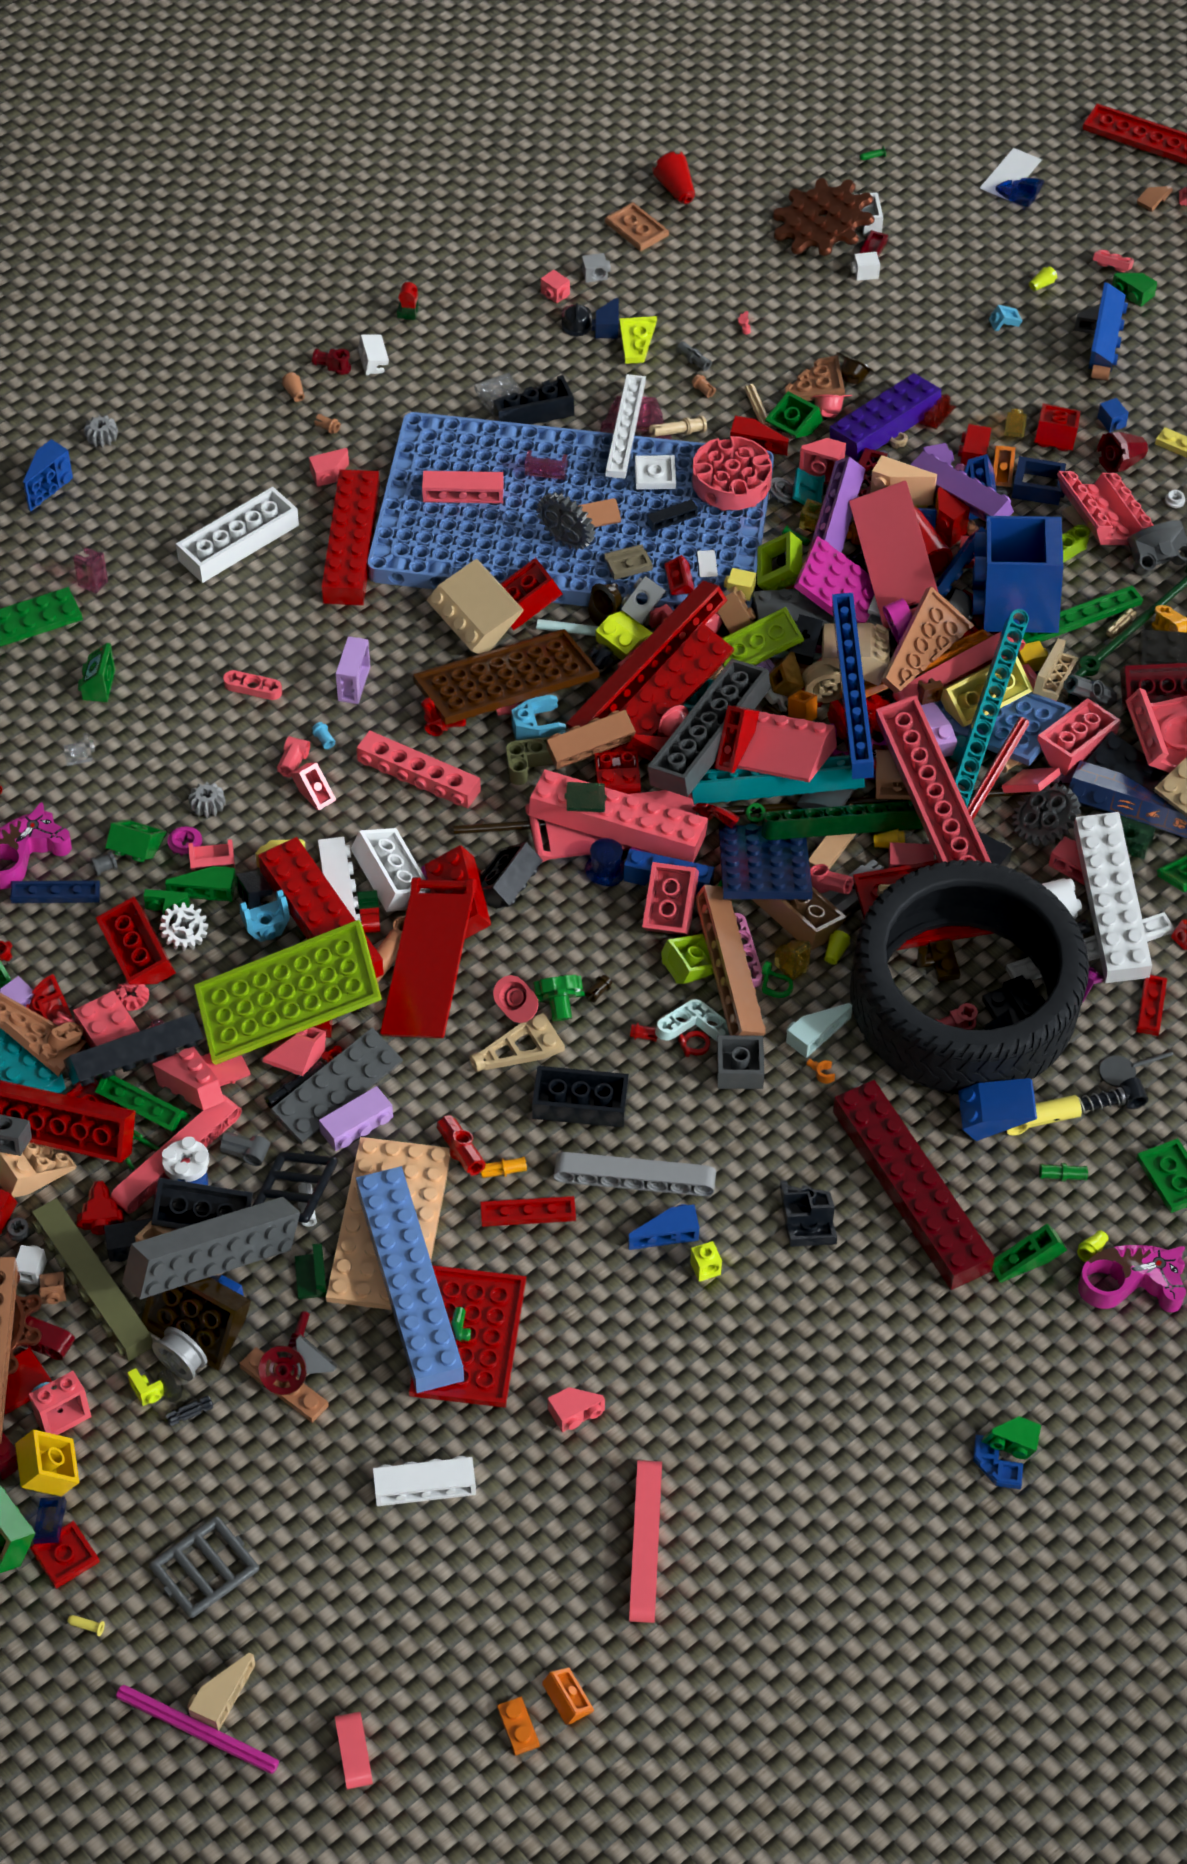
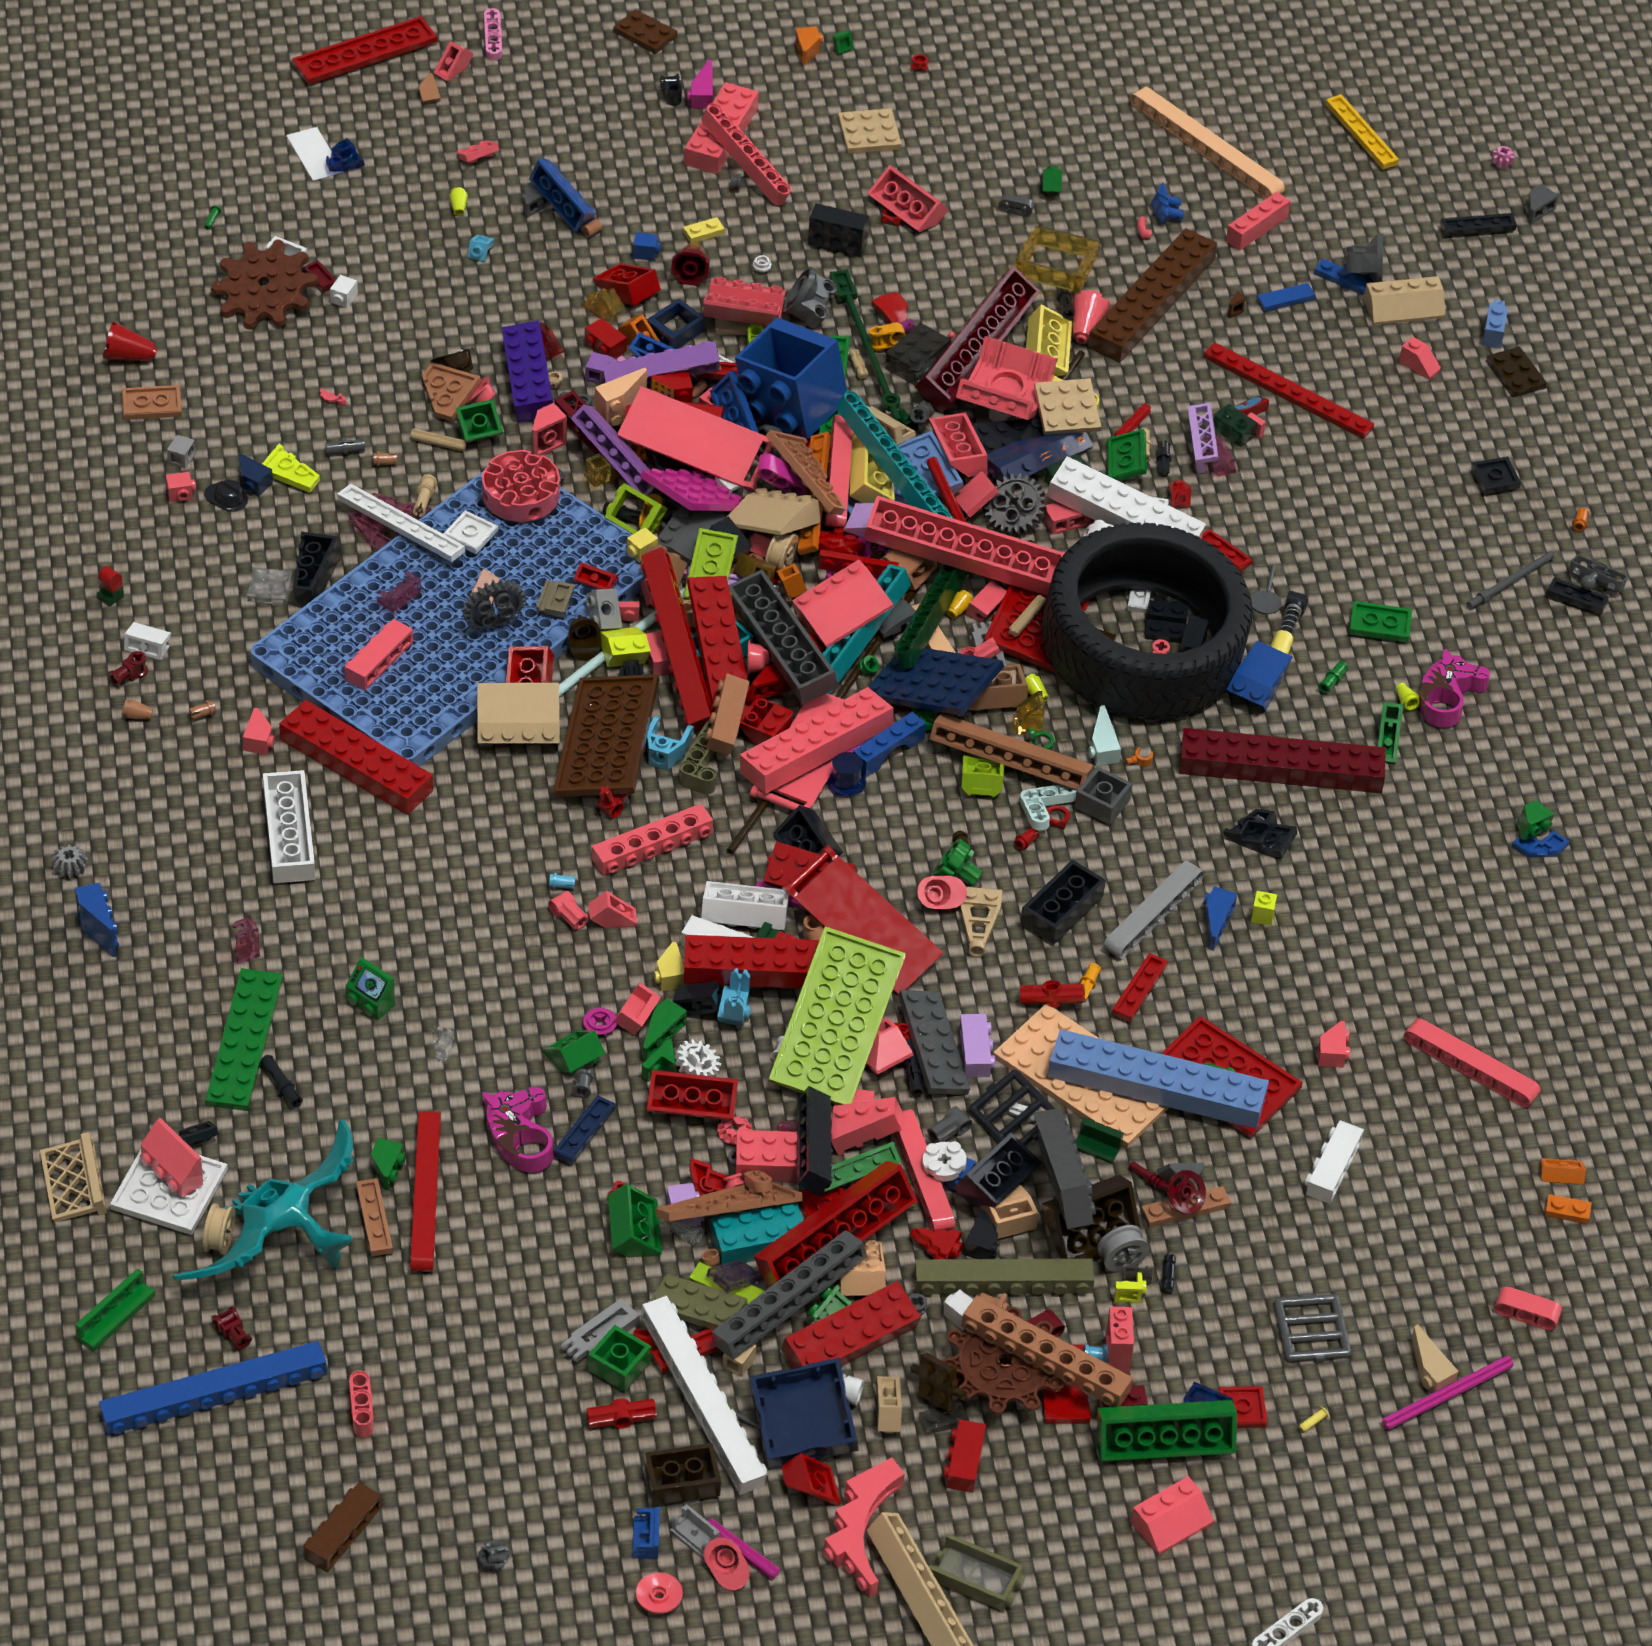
camera: 60 degrees left, 5 degrees down
yellow brick [15,1429,79,1496] -> none
light grey gear [188,782,226,818] -> none
coral beam [223,670,282,700] -> none
lavender window [336,636,370,704] -> none
clear green piece [564,782,607,812] -> none
coral brick [642,862,699,936] -> none
black piece [647,499,698,532] -> none
red brick [692,803,740,829] -> none
white sticker [697,550,718,577] -> none
red slope [715,705,760,773] -> none
red slope [730,416,789,456] -> none
green piece [782,525,810,546] -> none
teal piece [792,468,825,511] -> none
blue brick [832,593,874,779] -> none
reddish brown tile [917,678,944,705] -> none
green slope [1112,273,1157,307] -> none

